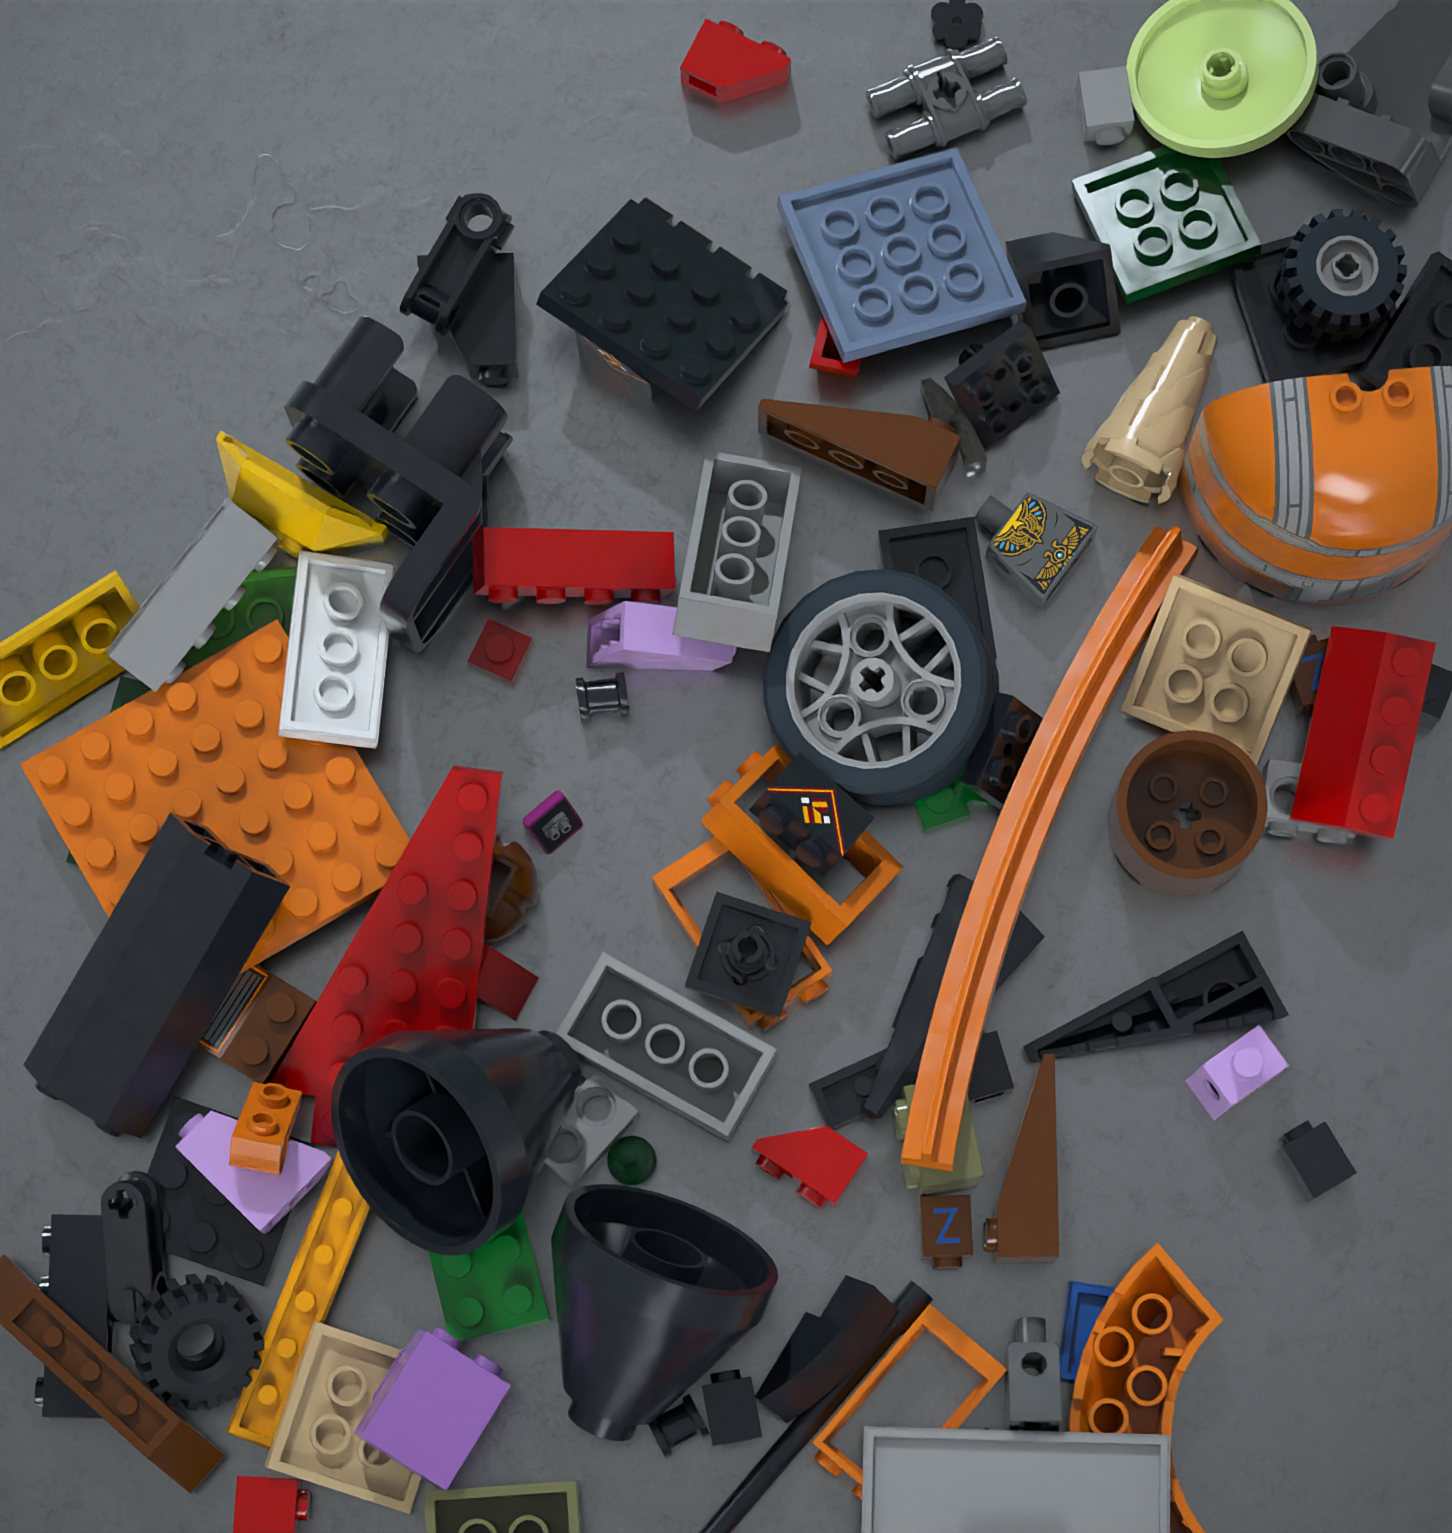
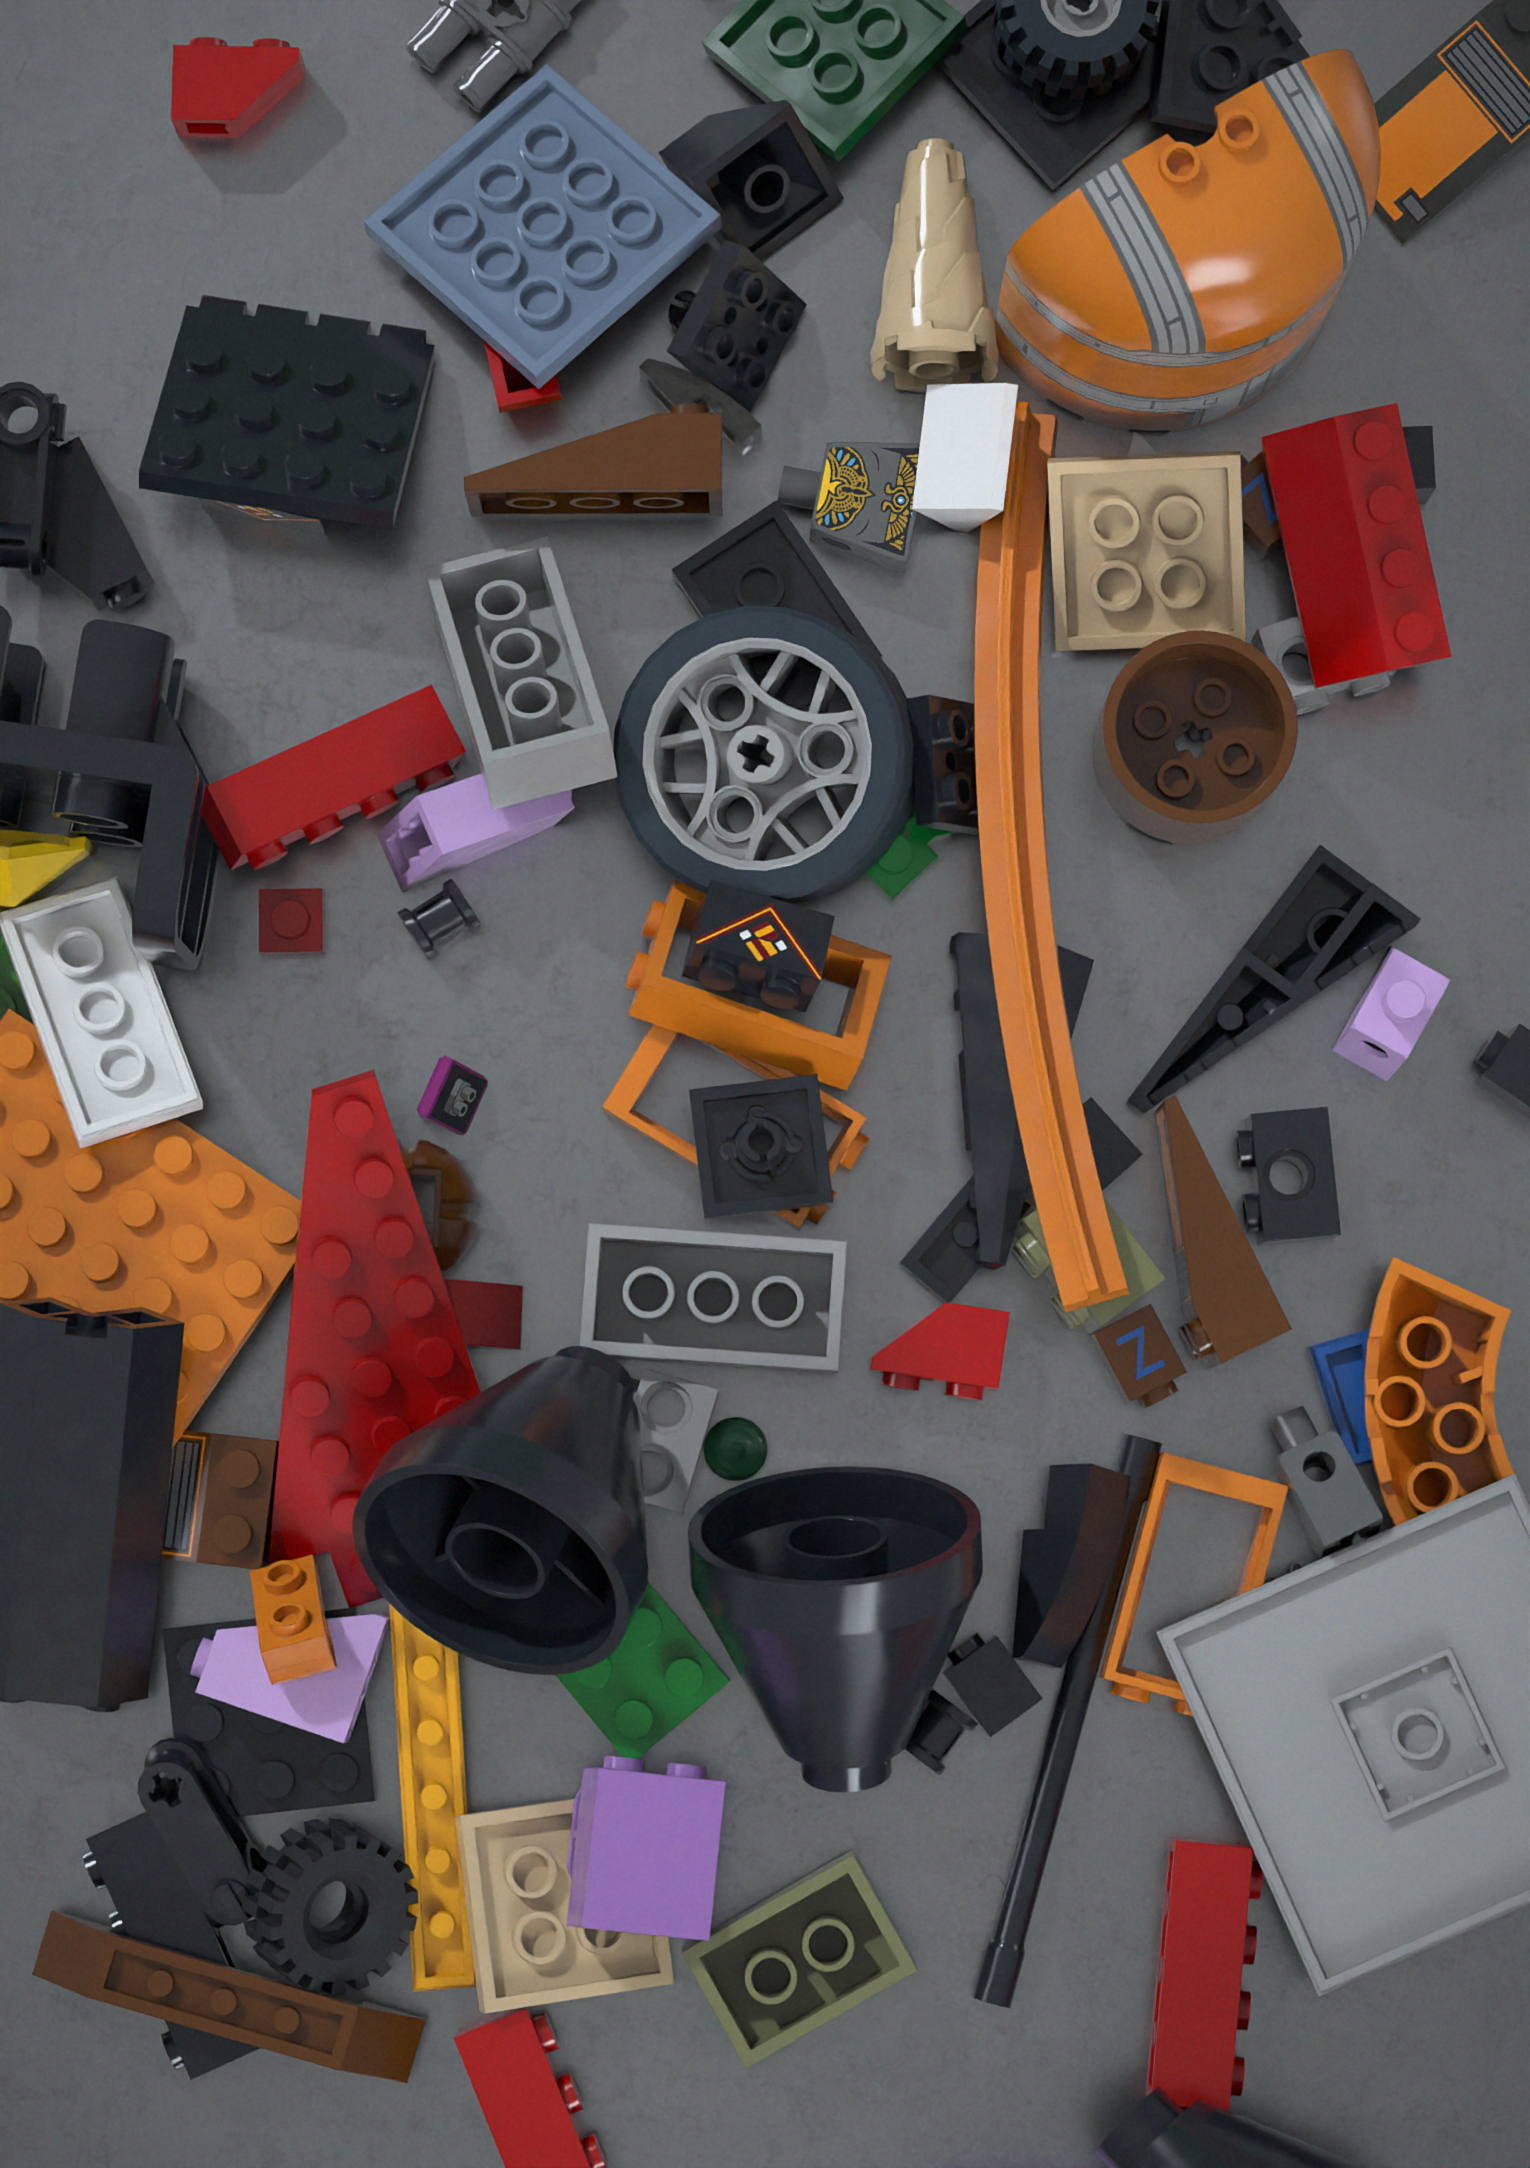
camera: 30 degrees left, 5 degrees up
none -> white slope [912,383,1018,532]
none -> black brick [1236,1107,1341,1246]

